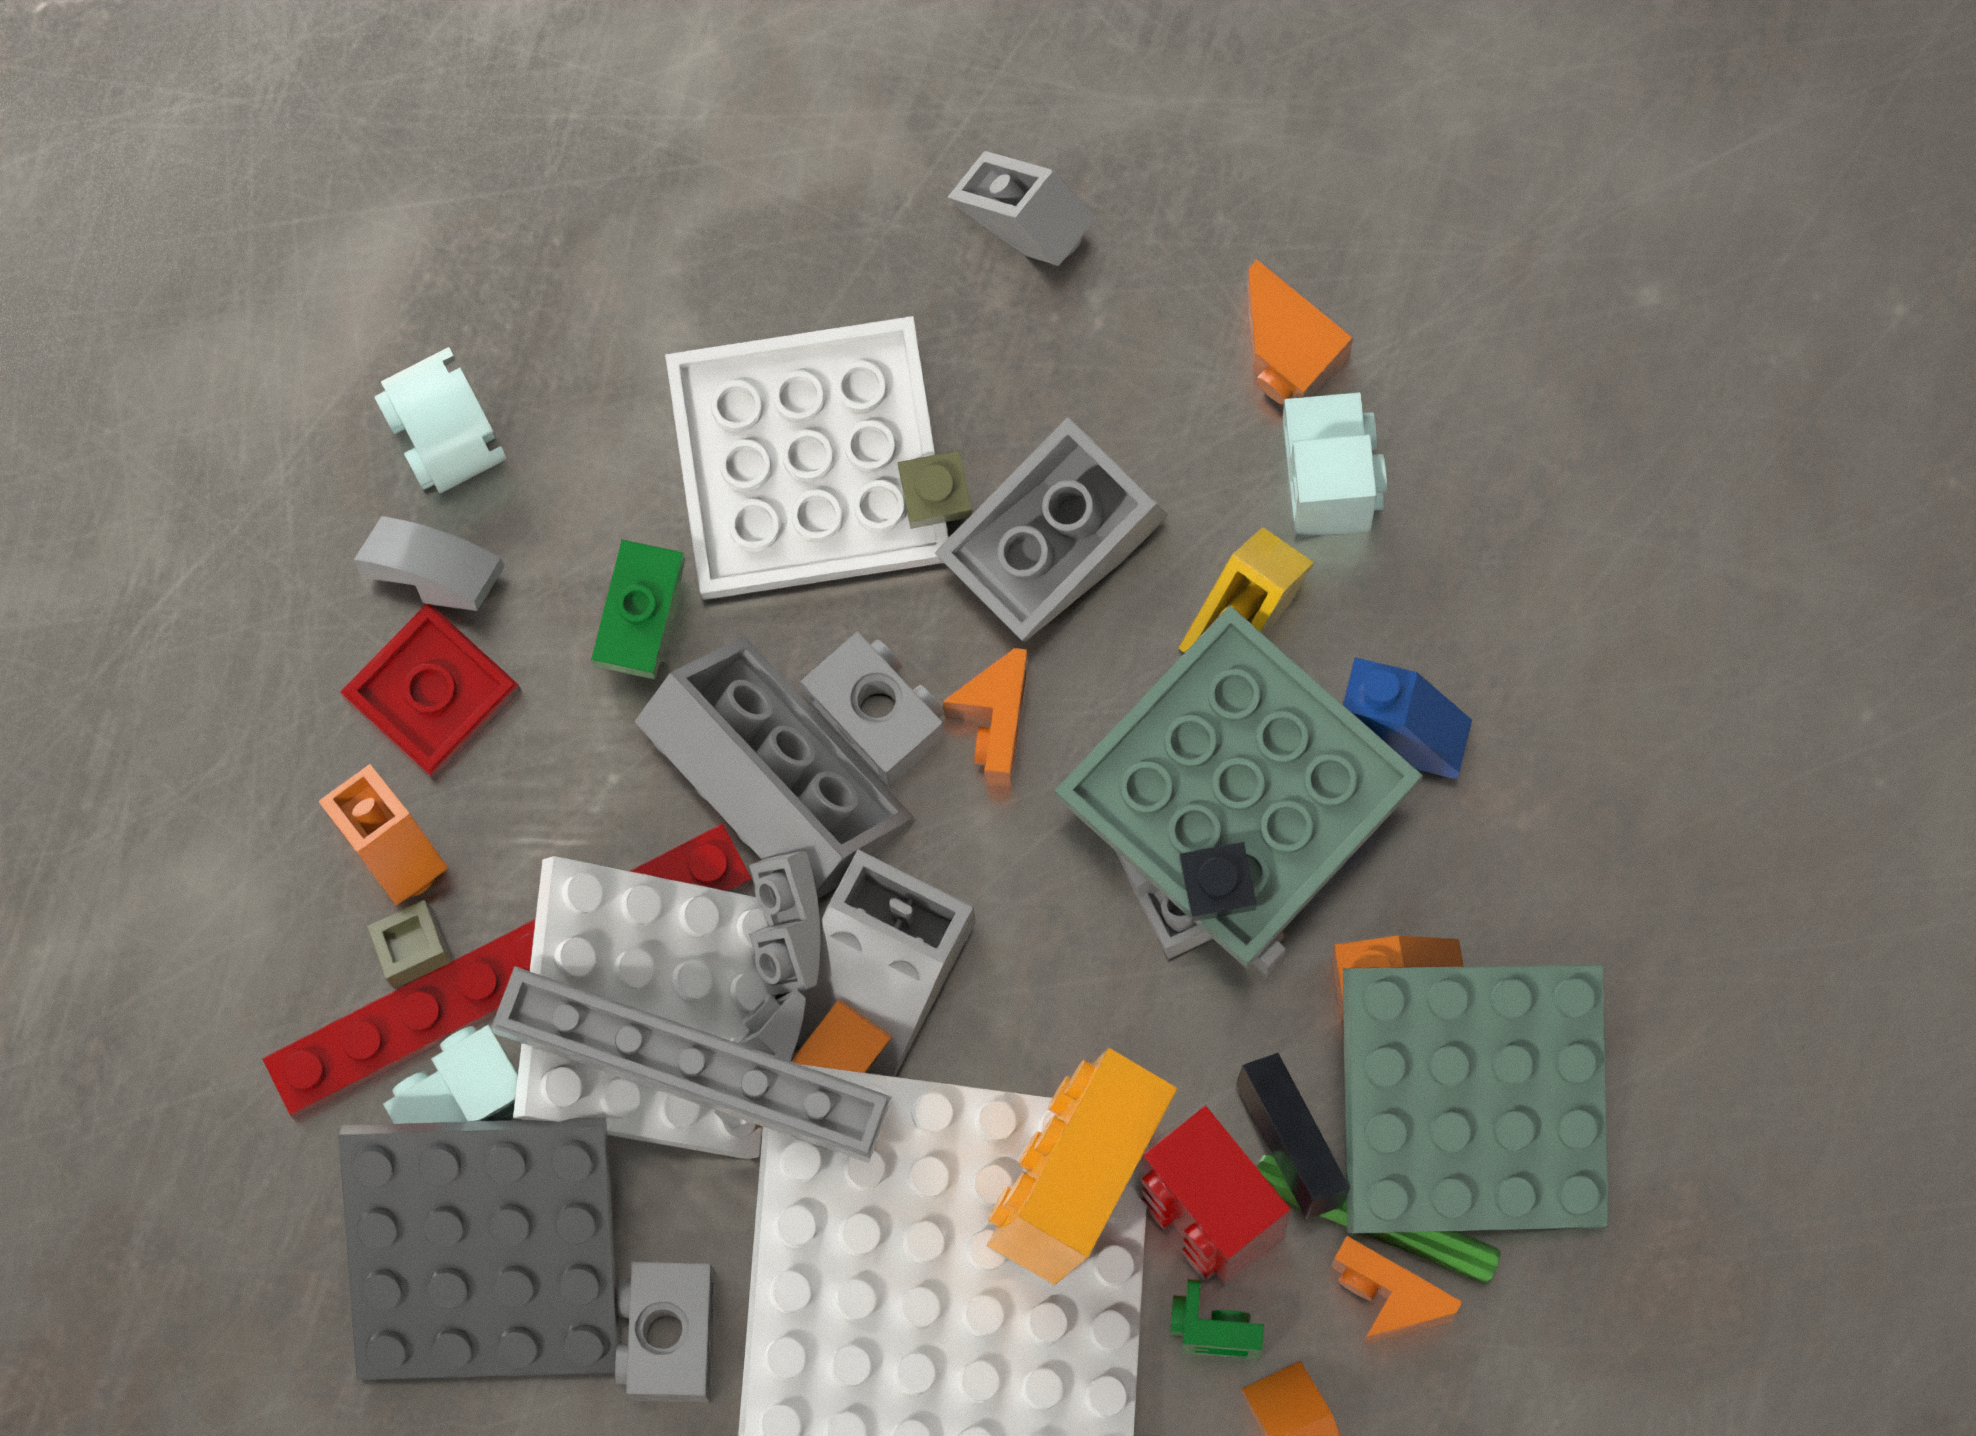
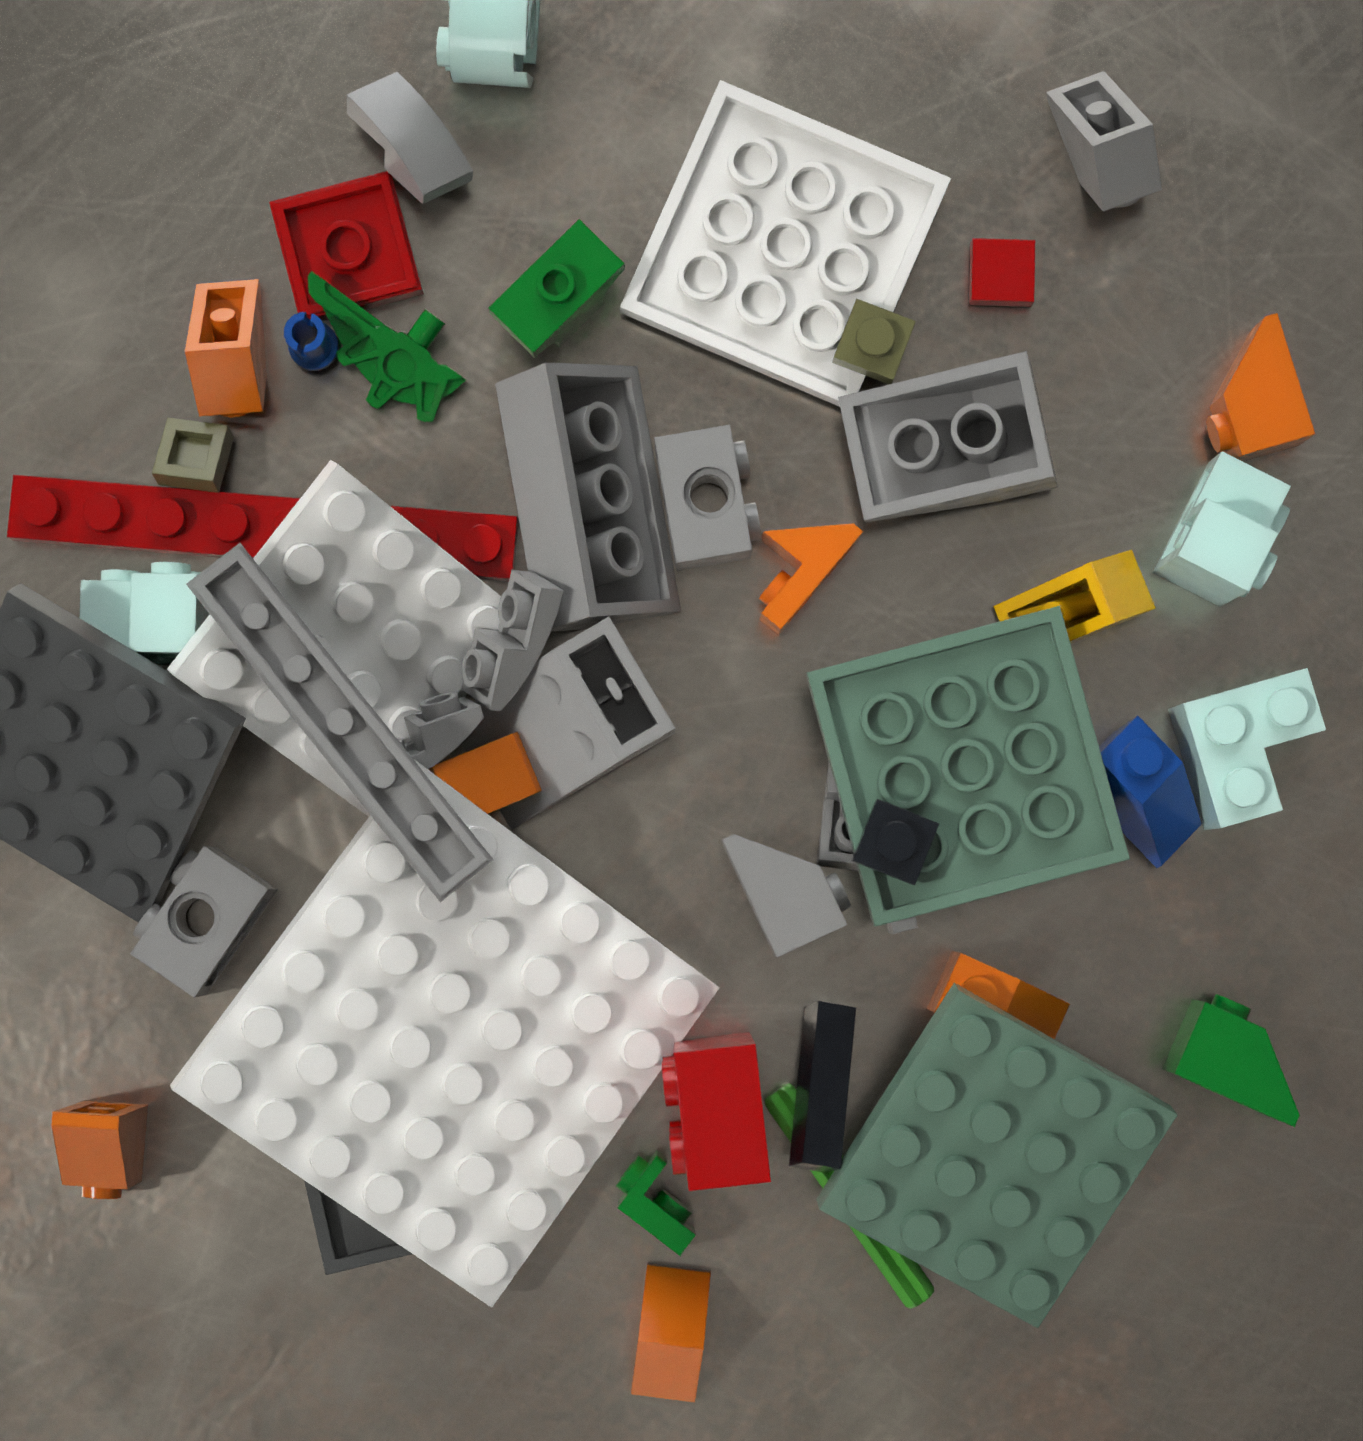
camera: 25 degrees right, 10 degrees up
light orange brick [986,1048,1178,1285] -> none
orange slope [1332,1236,1462,1345] -> none
none -> blue pin [284,312,339,371]
none -> green piece [308,271,467,422]
none -> light grey slope [721,834,852,958]
none -> red tile [969,238,1036,307]
none -> green slope [1162,994,1300,1127]
none -> light aqua brick [1168,668,1326,830]

